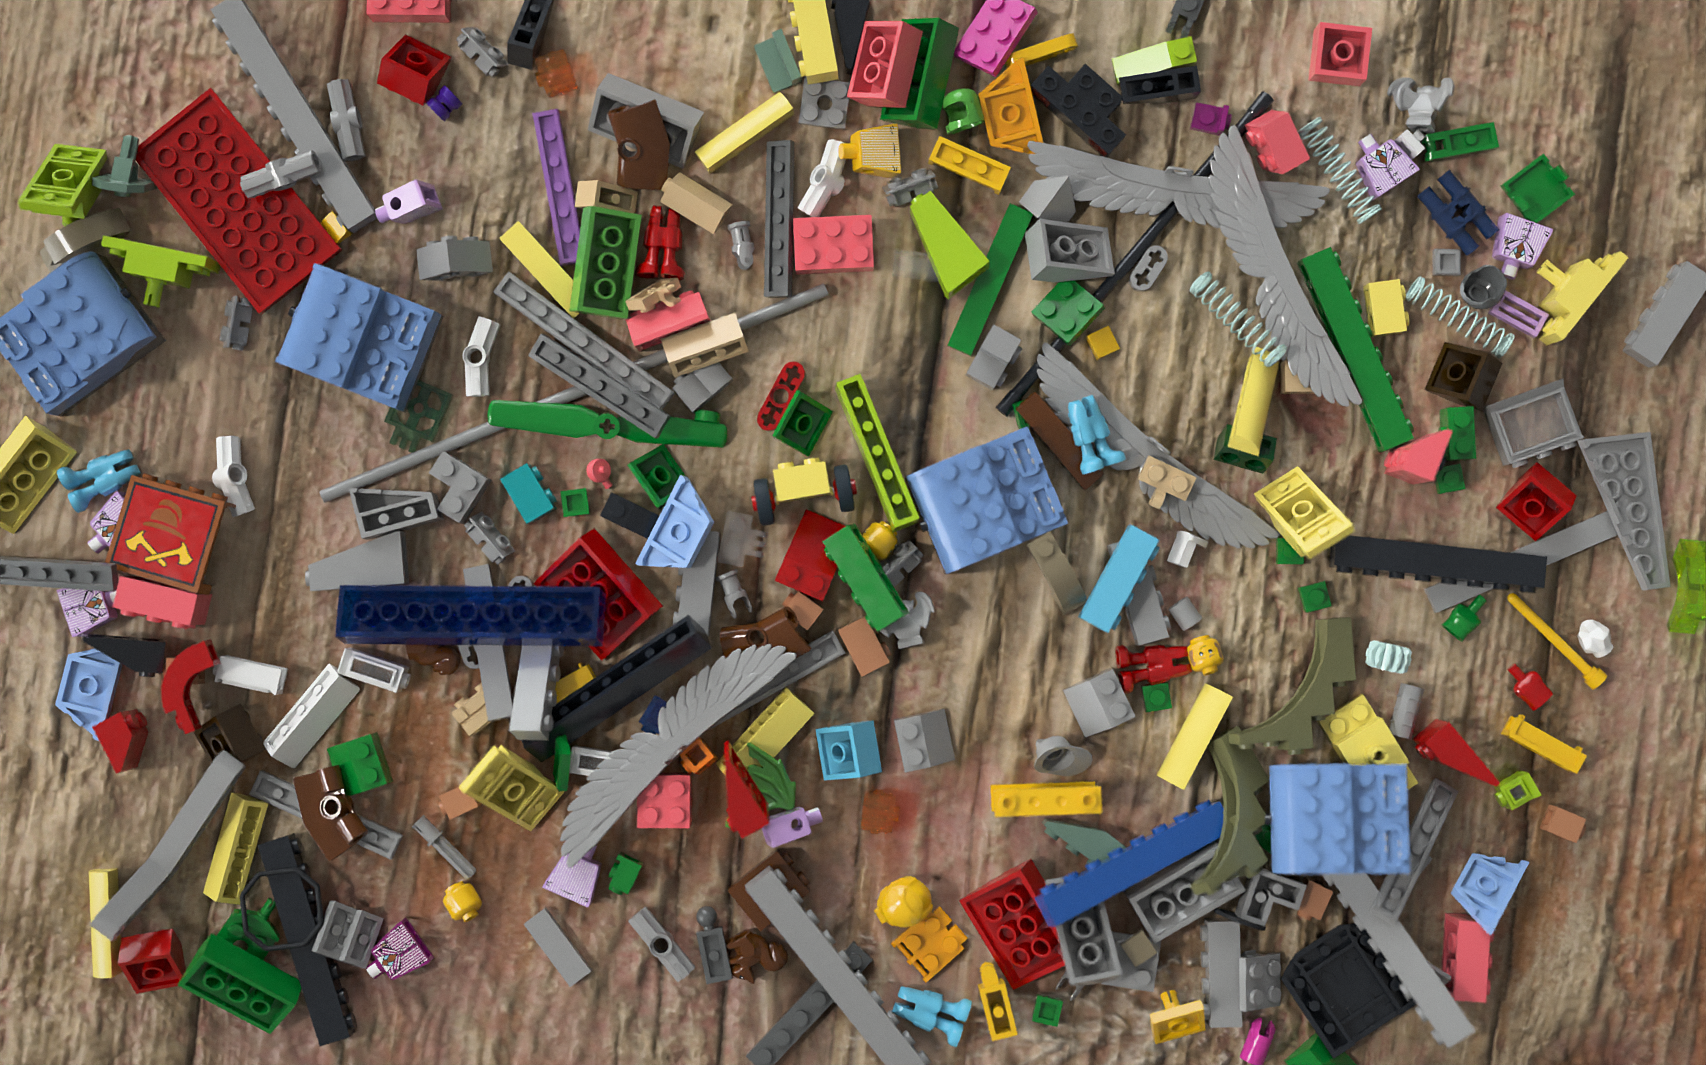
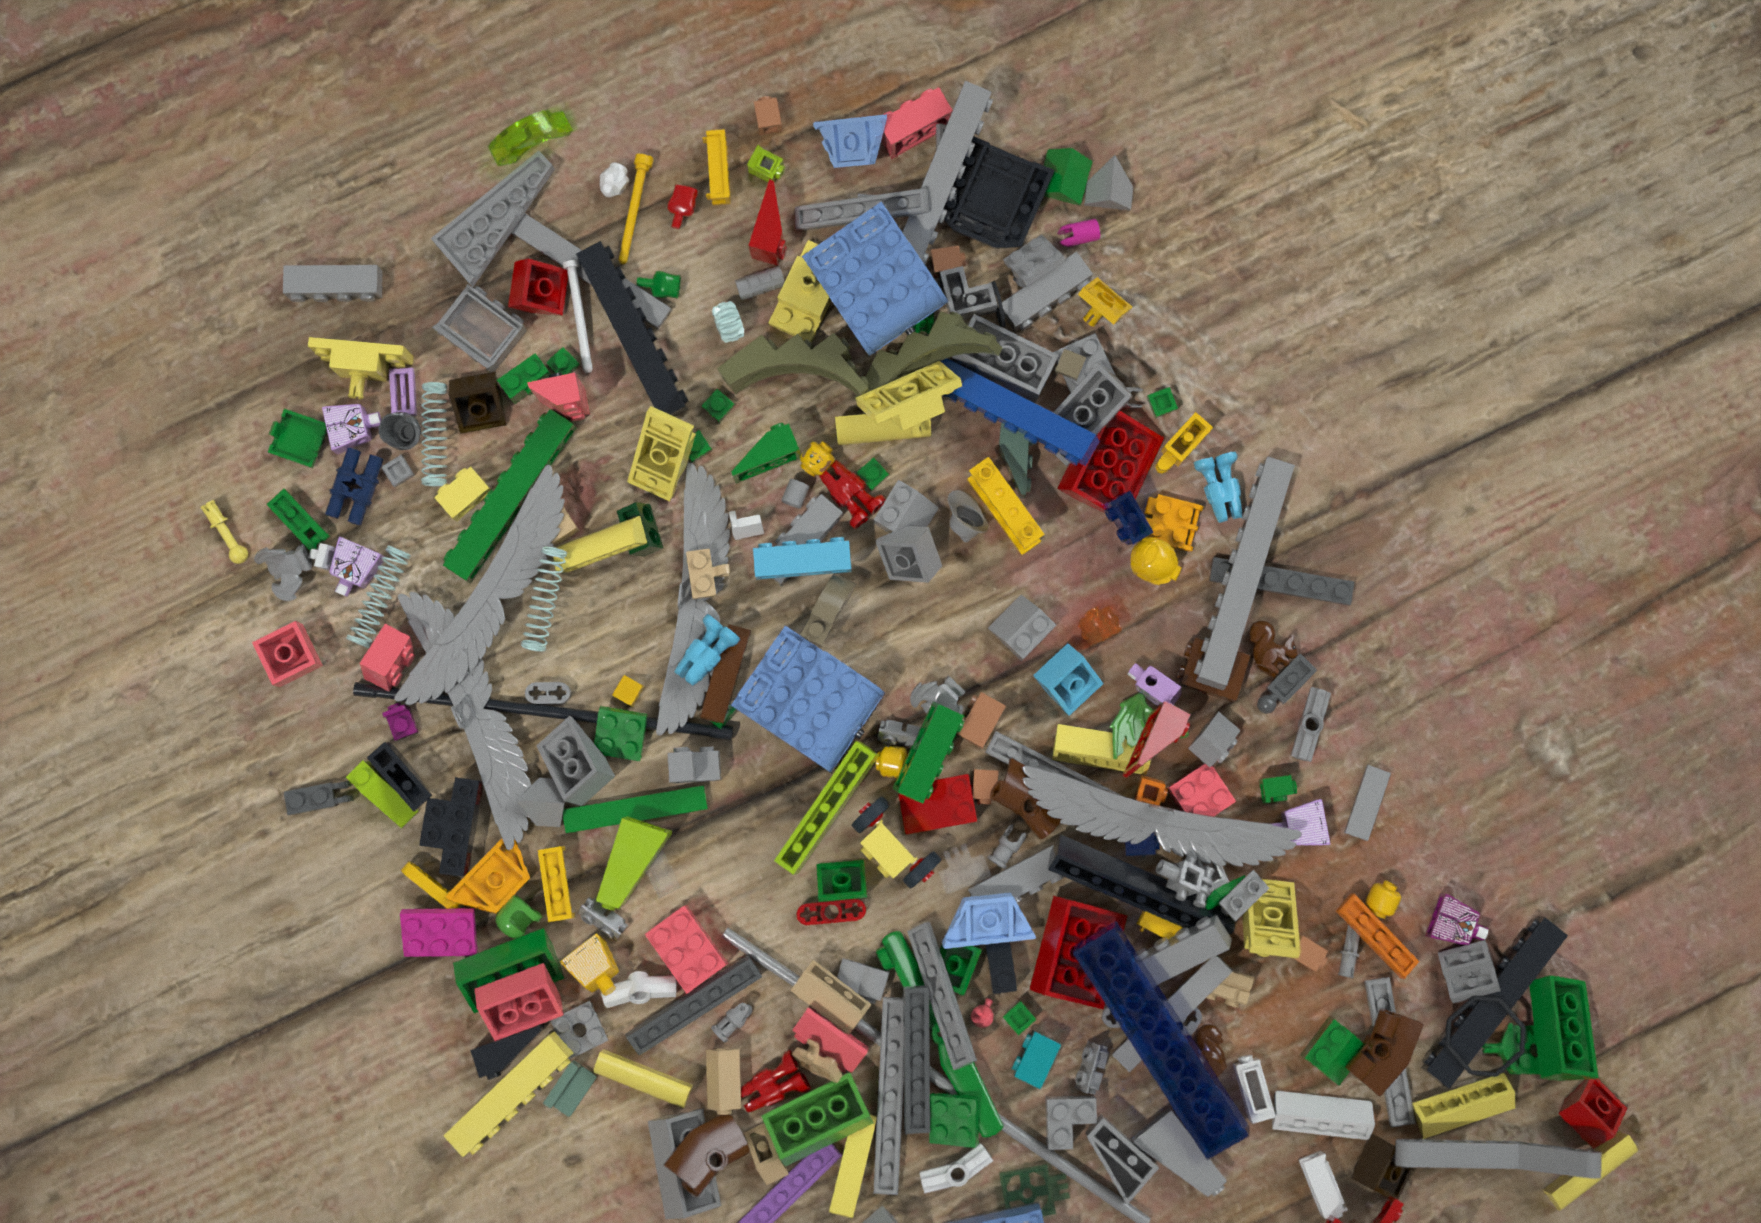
camera: 120 degrees left, 5 degrees down
none -> light yellow pin [200,500,248,564]
none -> white bar [563,260,592,373]
none -> green slope [731,423,801,484]
none -> light yellow brick [856,361,962,437]
none -> light grey slope [876,526,942,583]
none -> light grey tile [907,922,977,1070]
none -> green plate [929,1093,979,1148]
none -> clear blue brick [1104,491,1154,545]
none -> light grey piece [1156,856,1214,908]
none -> light grey brick [1188,712,1240,767]
none -> light grey hinge [1219,870,1269,921]
none -> orange tile [1336,893,1420,979]

